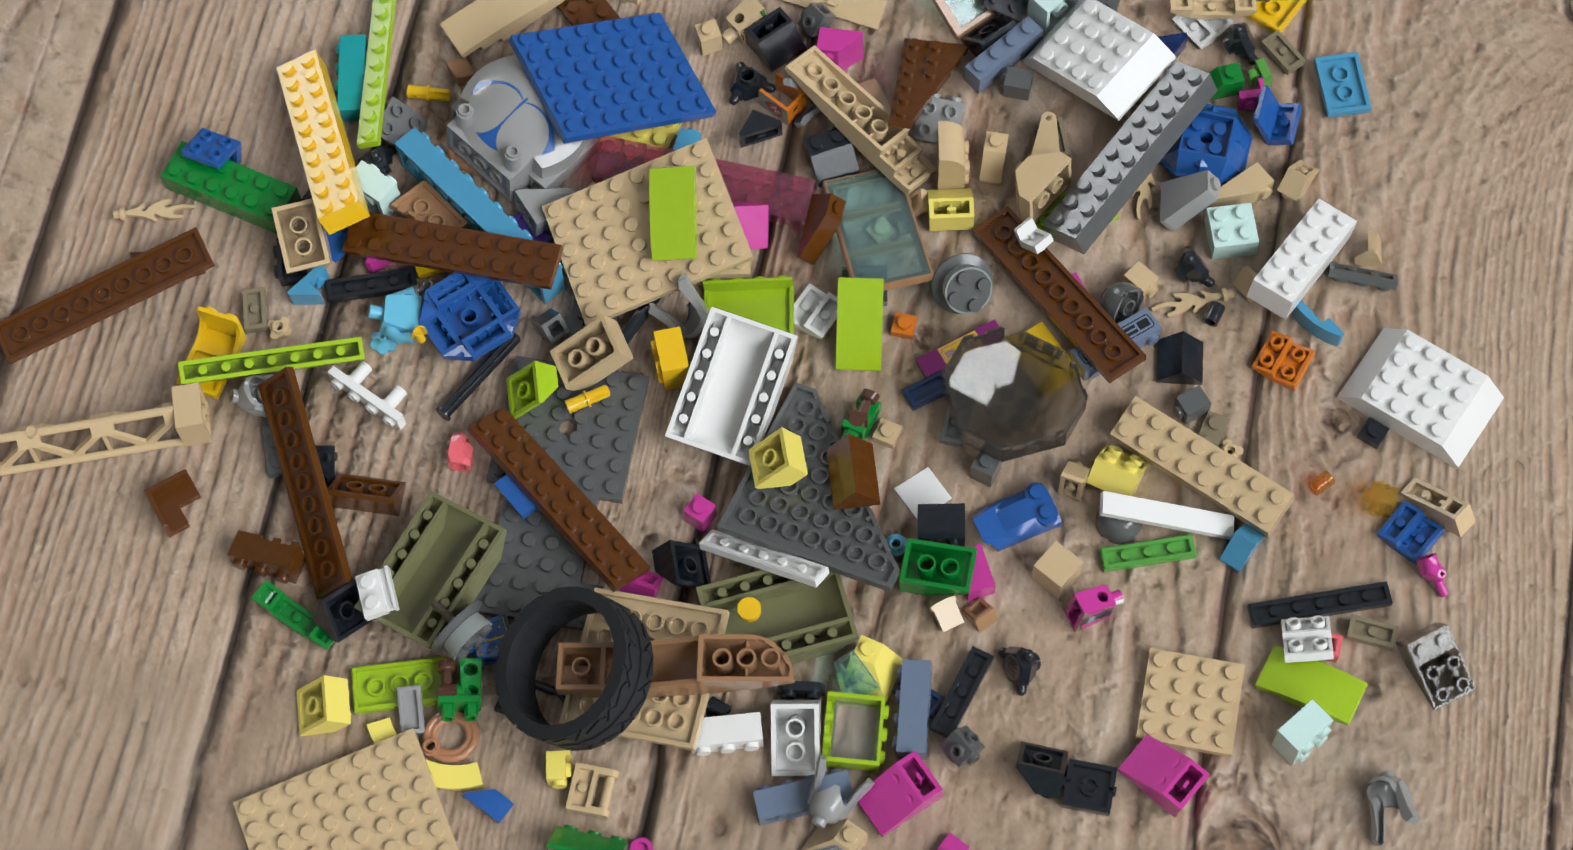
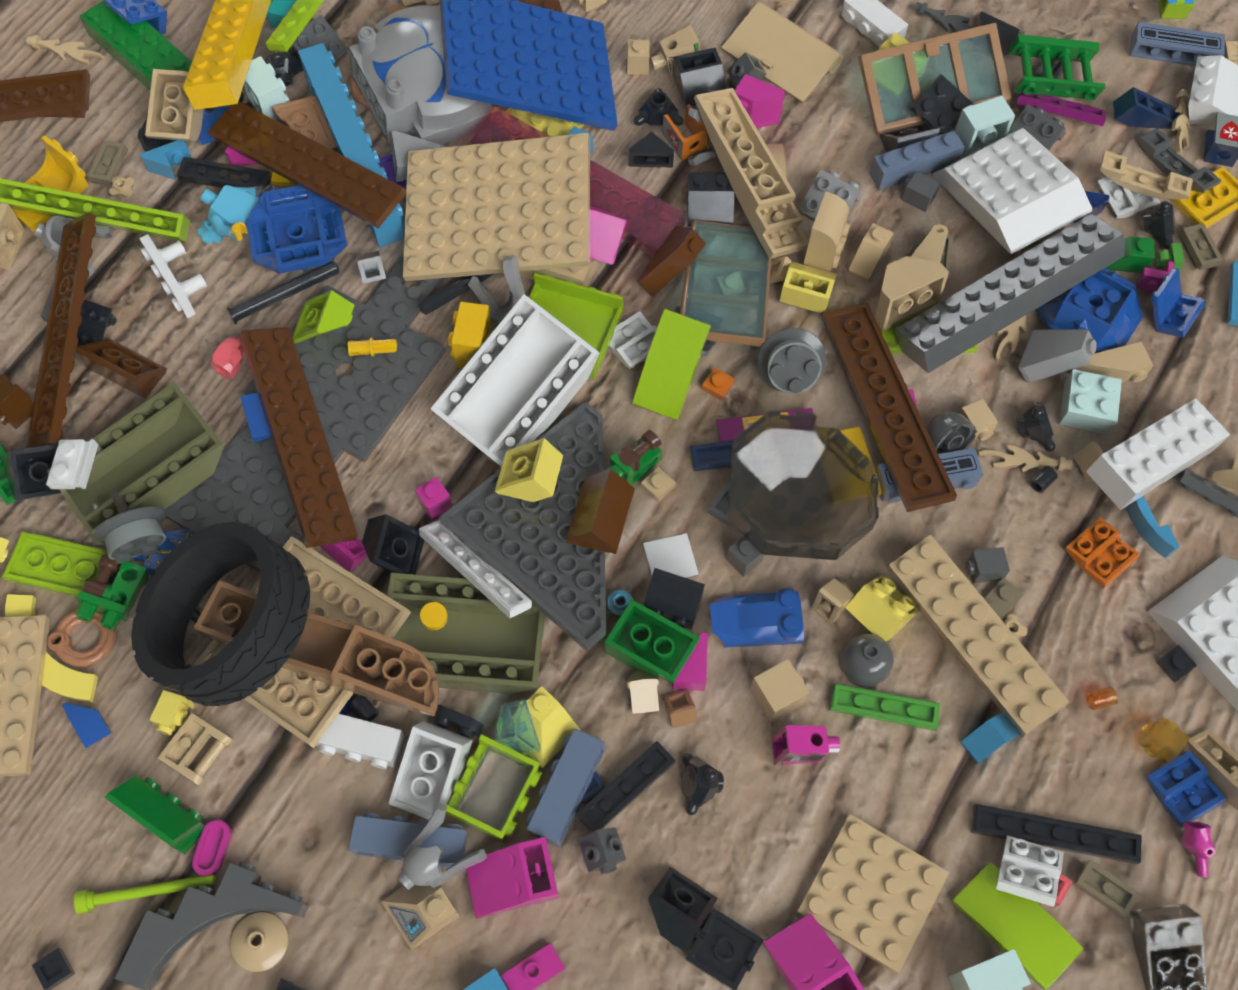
camera: 15 degrees right, 0 degrees up
light grey tile [397,685,425,734] -> none
yellow axle [407,84,451,102] -> none
tan brick [550,315,634,391] -> none
lime slope [649,166,698,261] -> none
reddish brown wing [889,38,969,129] -> none
white bracket [1014,217,1054,254] -> none
white tile [1100,491,1234,540] -> none
black slope [1156,331,1203,385] -> none
tan slope [1277,160,1319,201] -> none

